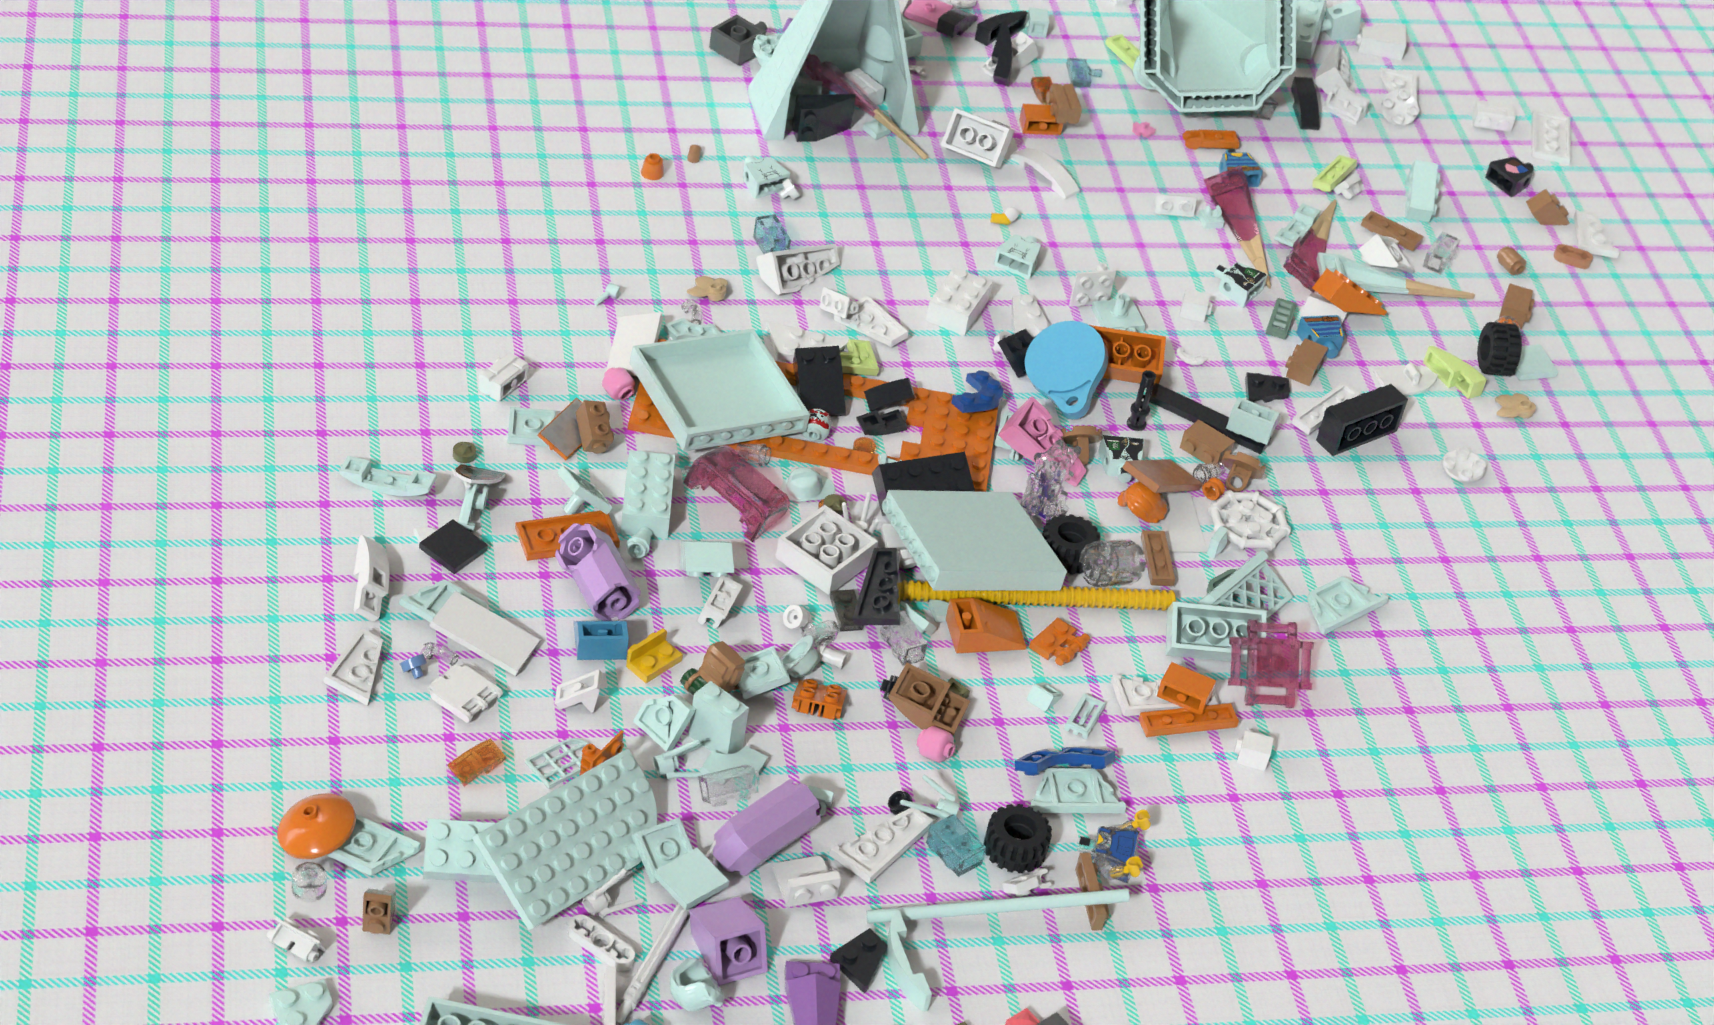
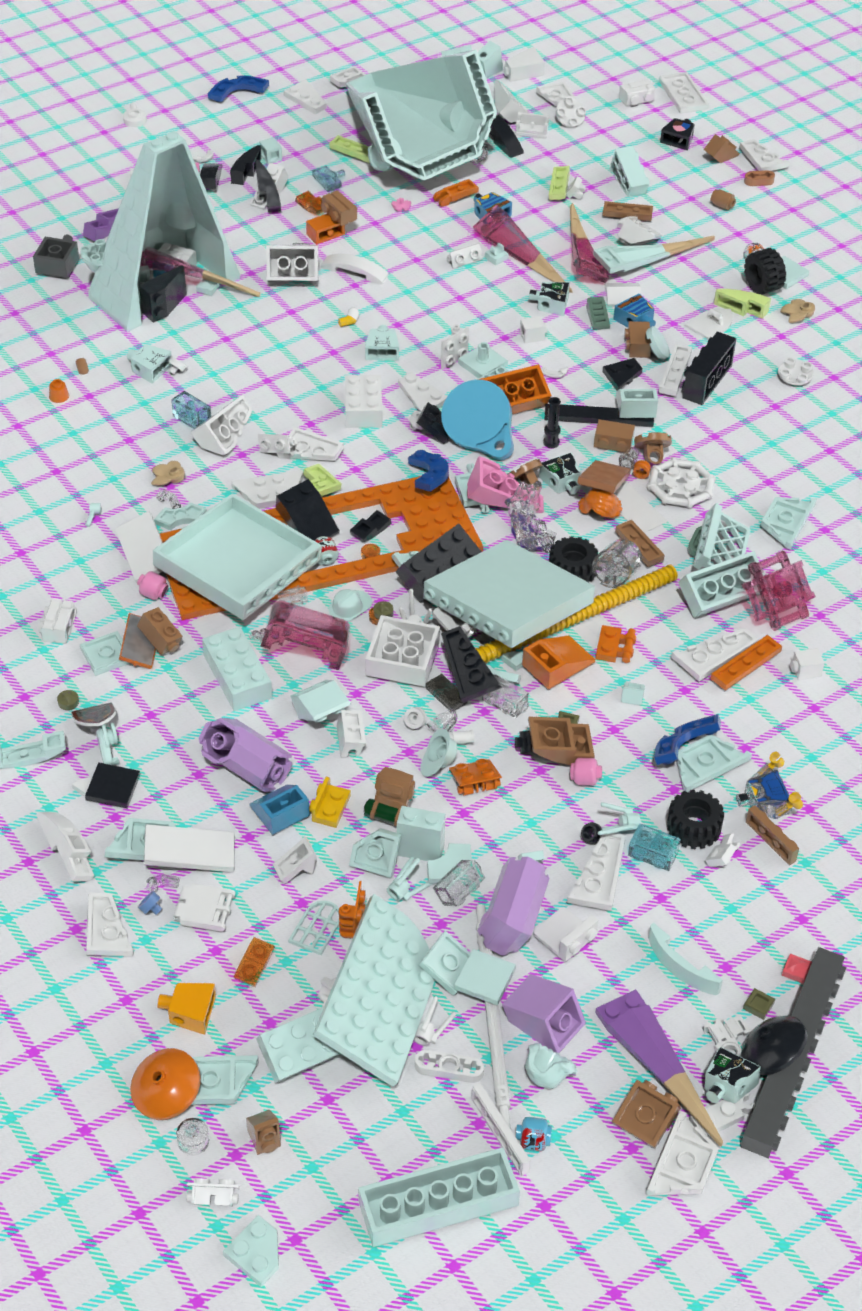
camera: 20 degrees left, 5 degrees up
orange tile [515,510,620,561] -> none
light aqua tile [557,465,613,515] -> none
light aqua cone [626,527,652,559] -> none
light aqua tile [737,646,790,700] -> none
black wing [829,928,888,993] -> none
black slope [864,378,916,412] -> none
light aqua piece [866,889,1130,924] -> none
light aqua tile [1064,694,1106,739] -> none
orange brick [1157,662,1216,716] -> none
light aqua tile [1207,526,1228,558] -> none
light aqua slope [1274,203,1321,248] -> none
orange slope [1312,268,1387,315] -> none
clear brick [1422,231,1461,275] -> none
medium nougat brick [1498,283,1535,329] -> none
none -> light orange torso [157,983,216,1035]
none -> light aqua tile [646,326,670,360]

